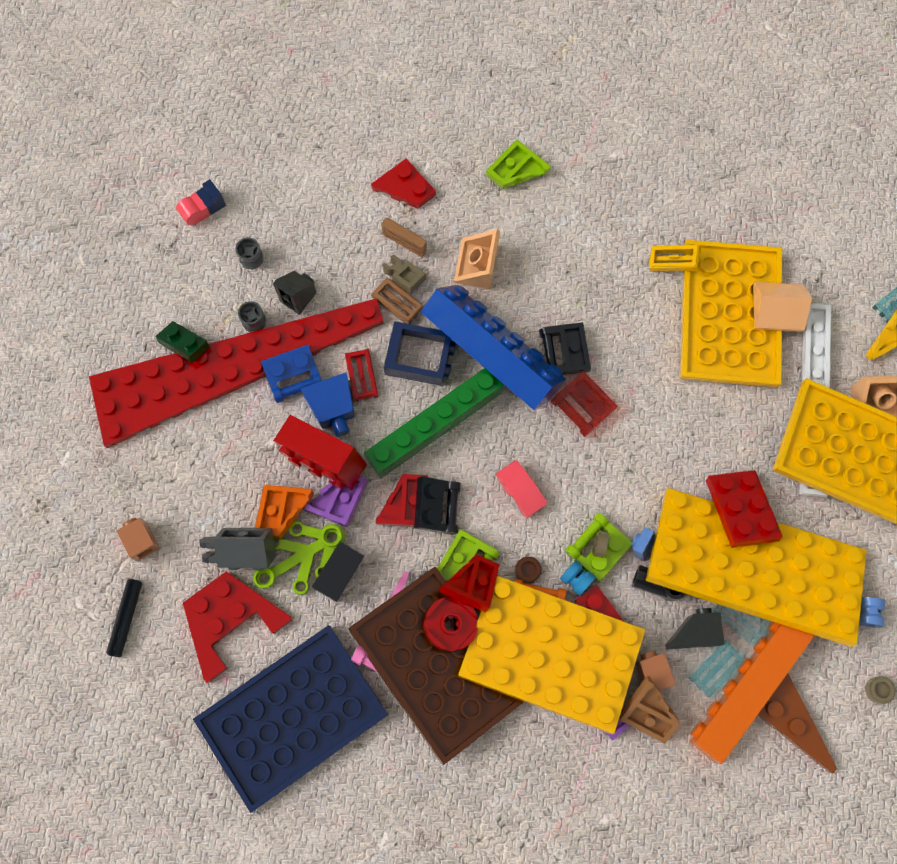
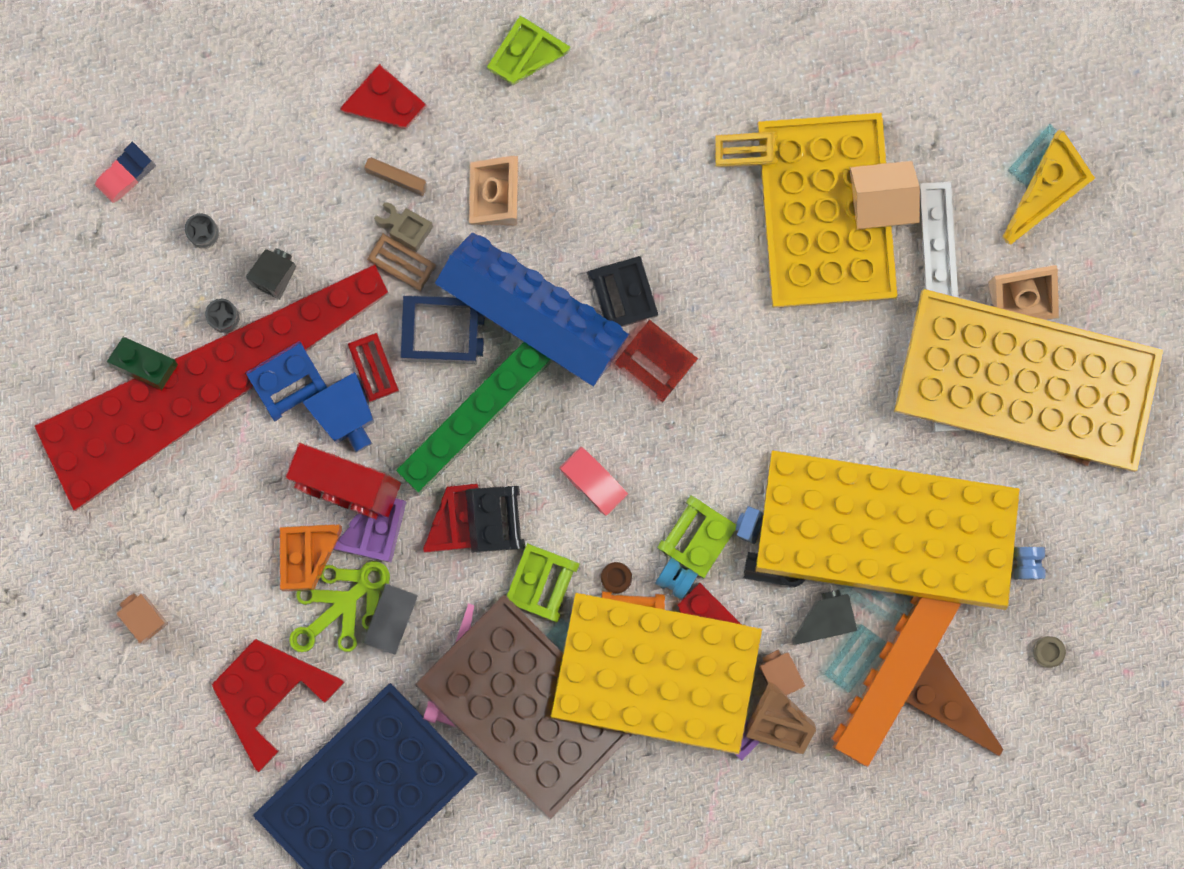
camera: 15 degrees left, 10 degrees up
black axle [106,579,142,657] -> none
dark grey hinge [199,528,276,570] -> none
red plate [423,597,478,652] -> none
red wing [439,554,500,612] -> none
dark tan tile [592,530,609,558] -> none
red plate [706,470,783,548] -> none

